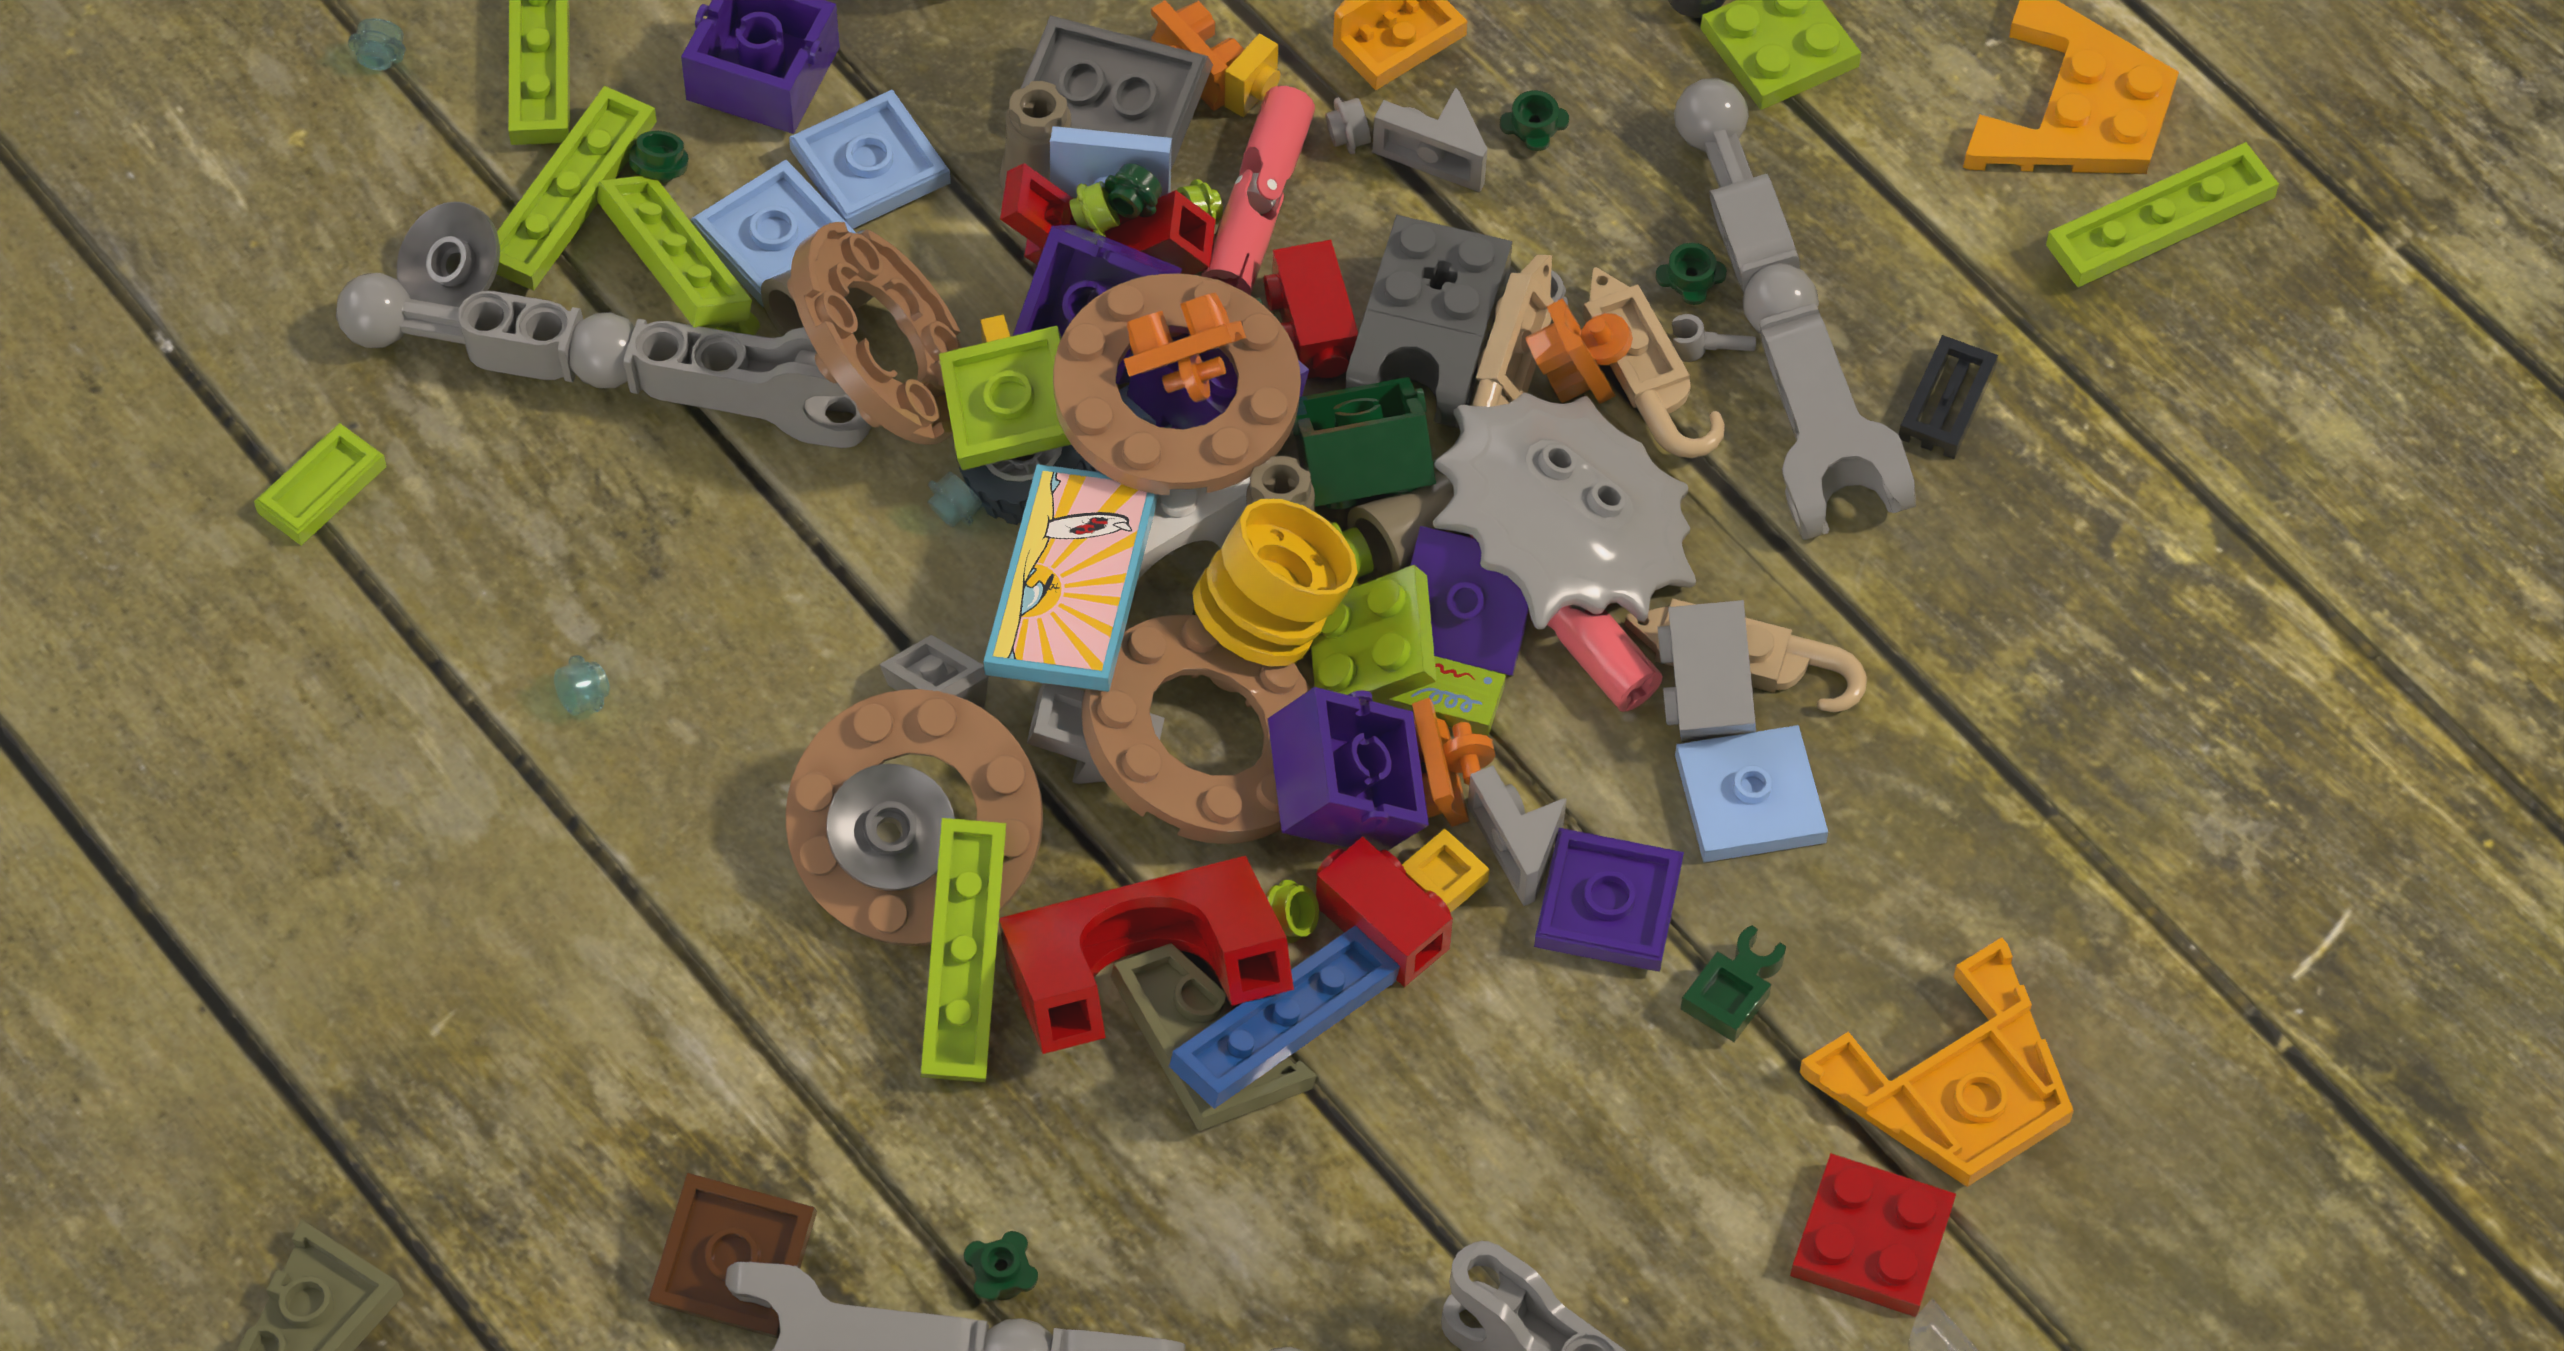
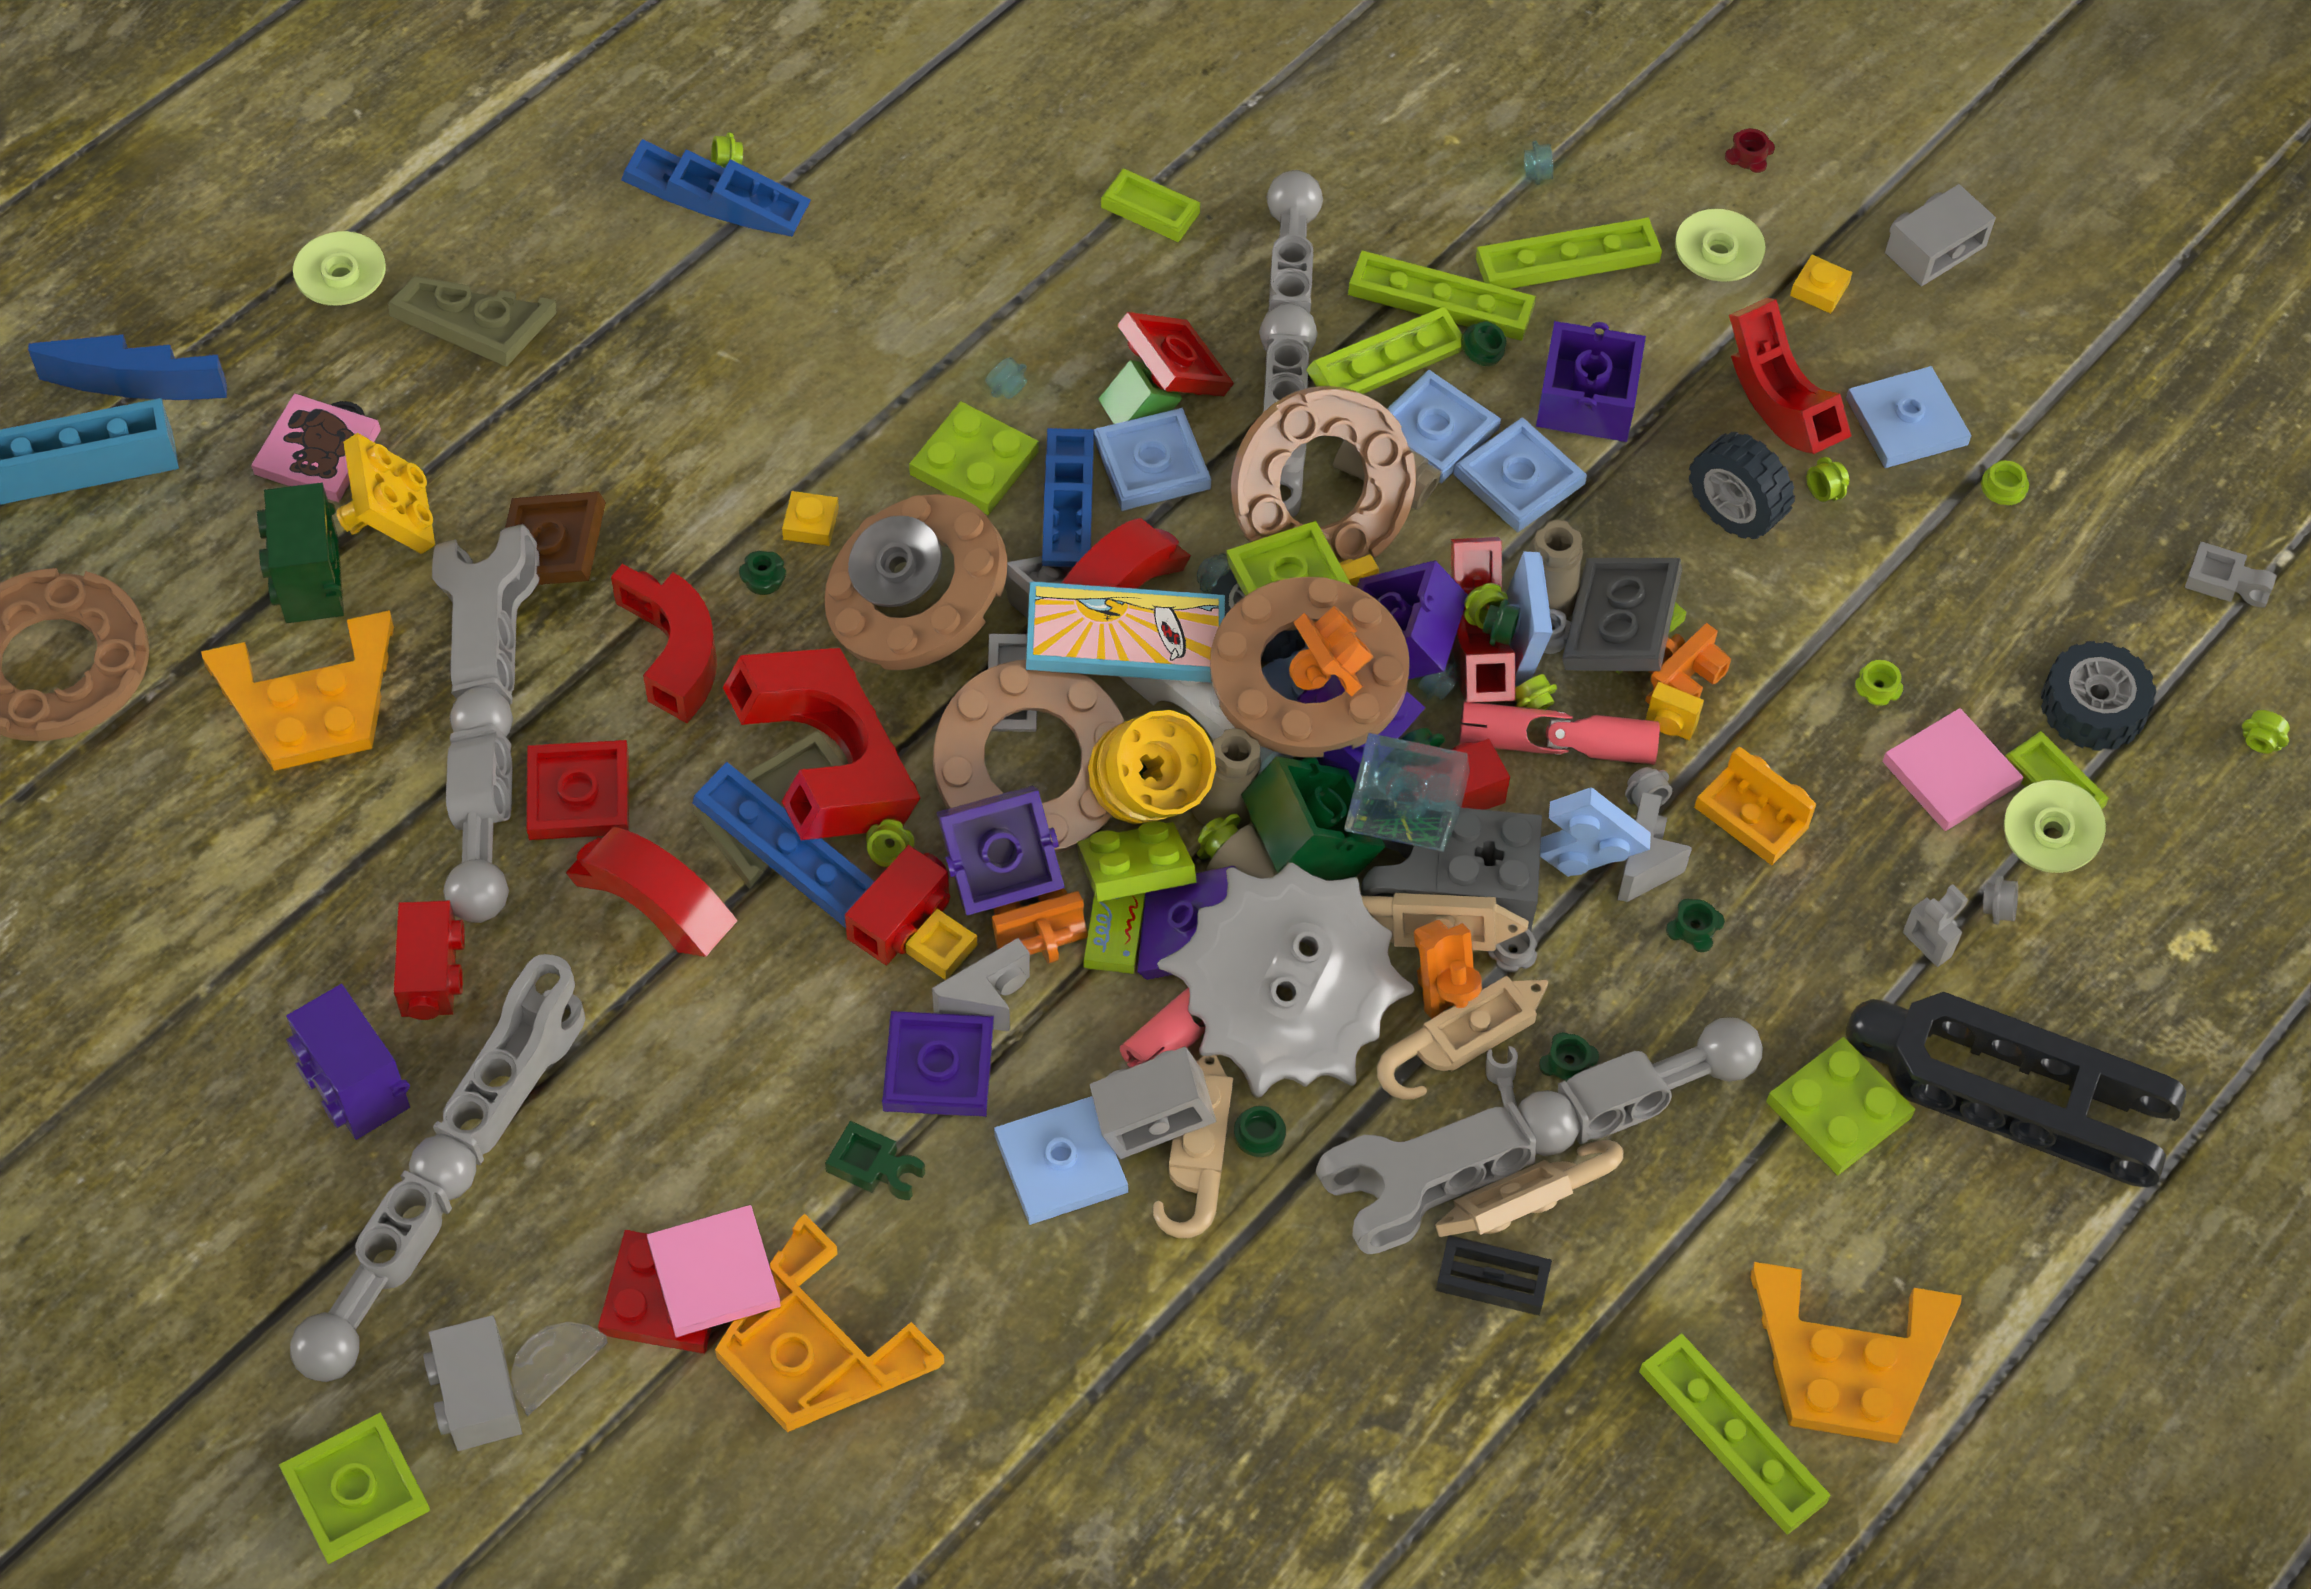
camera: 80 degrees right, 0 degrees up
flat silver dish [397,202,500,307] -> none
lime plate [920,818,1006,1082] -> none
dark green plate [964,1231,1038,1302] -> none
none -> red plate [527,740,629,840]
none -> red arch [565,827,737,957]
none -> red arch [611,563,717,724]
none -> blue slope [621,139,811,237]
none -> bright pink tile [647,1205,781,1337]
none -> lime plate [711,132,743,168]
none -> dark green plate [739,550,786,595]
none -> yellow plate [782,491,839,546]
none -> lime plate [909,401,1039,515]
none -> blue slope [1042,428,1094,567]
none -> red arch [1061,518,1191,589]
none -> light blue plate [1094,408,1211,511]
none -> brick [1098,360,1182,424]
none -> red plate [1117,312,1234,397]
none -> dark green plate [1234,1106,1286,1157]
none -> clear light blue slope [1345,733,1470,852]
none -> tan plate [1435,1140,1624,1237]
none -> light blue plate [1540,787,1651,877]

